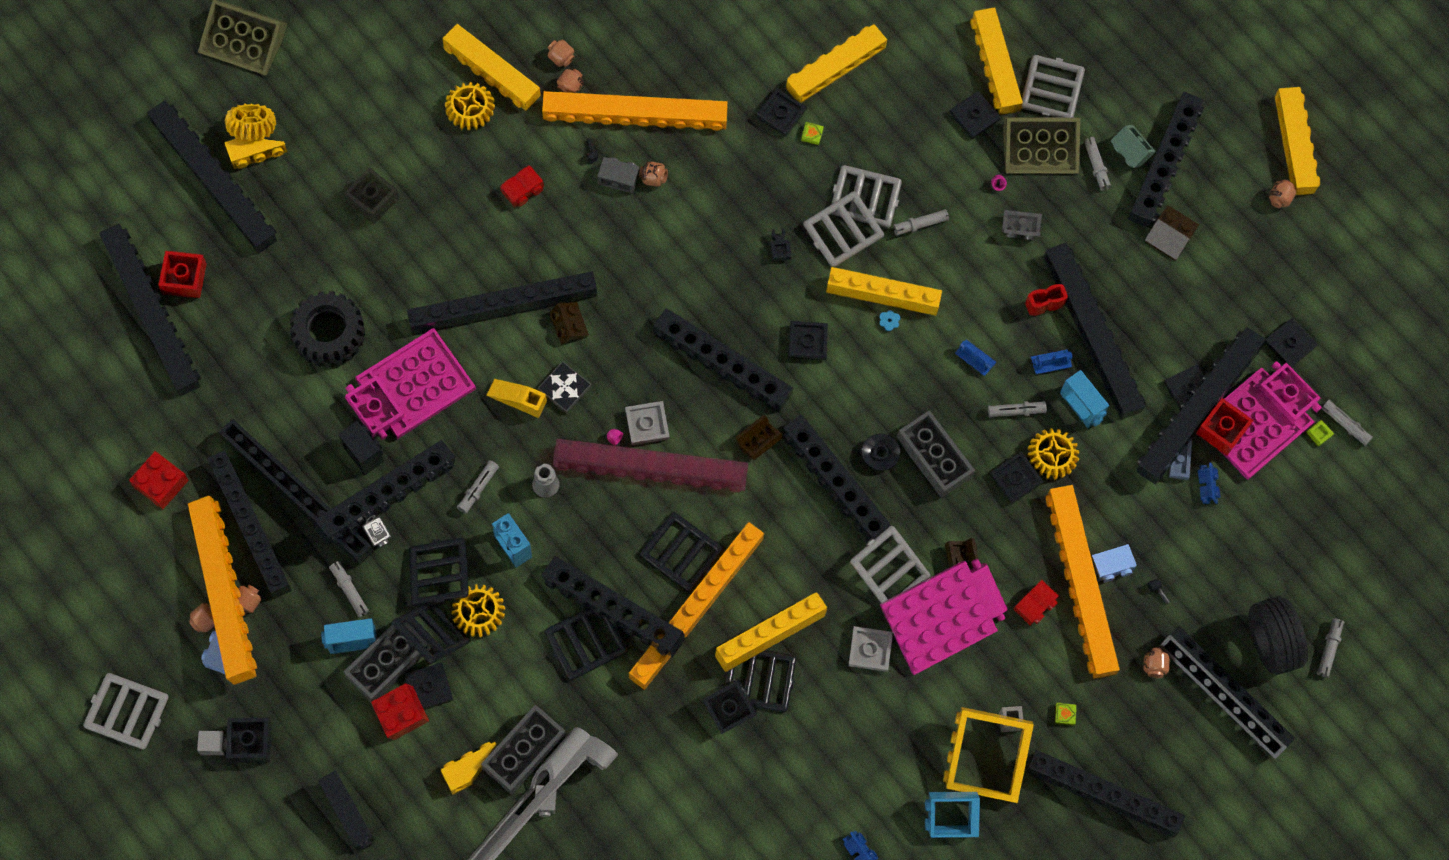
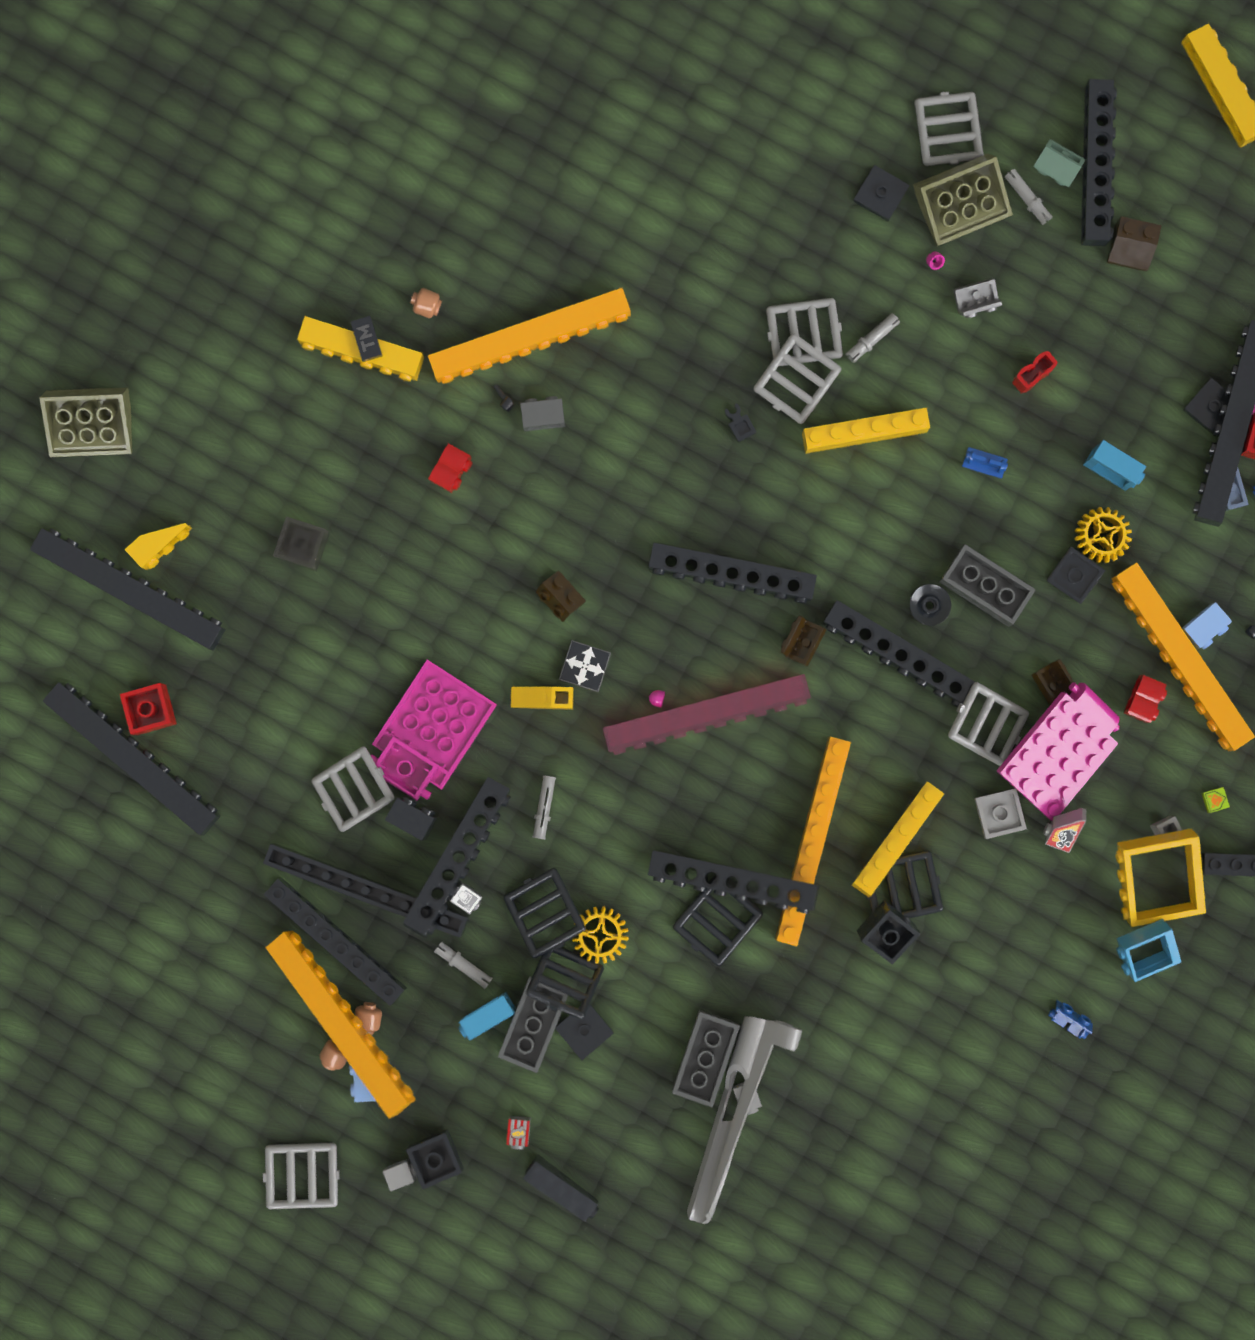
camera: 10 degrees left, 15 degrees up
red brick [129,451,189,510] -> none
yellow gear [225,103,276,141] -> none
black tyre [290,291,365,368] -> none
red brick [371,683,429,740] -> none
black brick [407,271,597,335] -> none
yellow slope [441,742,497,795] -> none
yellow gear [445,81,495,131] -> none
dark azure window [492,513,532,568] -> none
light grey plant [532,464,559,497] -> none
nougat head [557,69,584,93] -> none
light grey plate [625,401,670,445] -> none
nougat head [639,161,668,187] -> none
black bar [640,512,724,593] -> none
black plate [756,88,807,137] -> none
yellow brick [786,24,887,103] -> none
black plate [789,321,828,361] -> none
tile [801,122,824,145] -> none
dark azure plant [880,310,900,331] -> none
yellow brick [970,7,1023,115] -> none
light grey pin [988,401,1046,418] -> none
blue hinge [1031,350,1072,374] -> none
black brick [1043,242,1145,420] -> none
nougat head [1268,180,1296,208] -> none
none -> light grey bar [312,747,394,832]
none -> black tile [351,316,383,362]
none -> brick [506,1116,531,1149]
none -> slope [1043,808,1086,853]

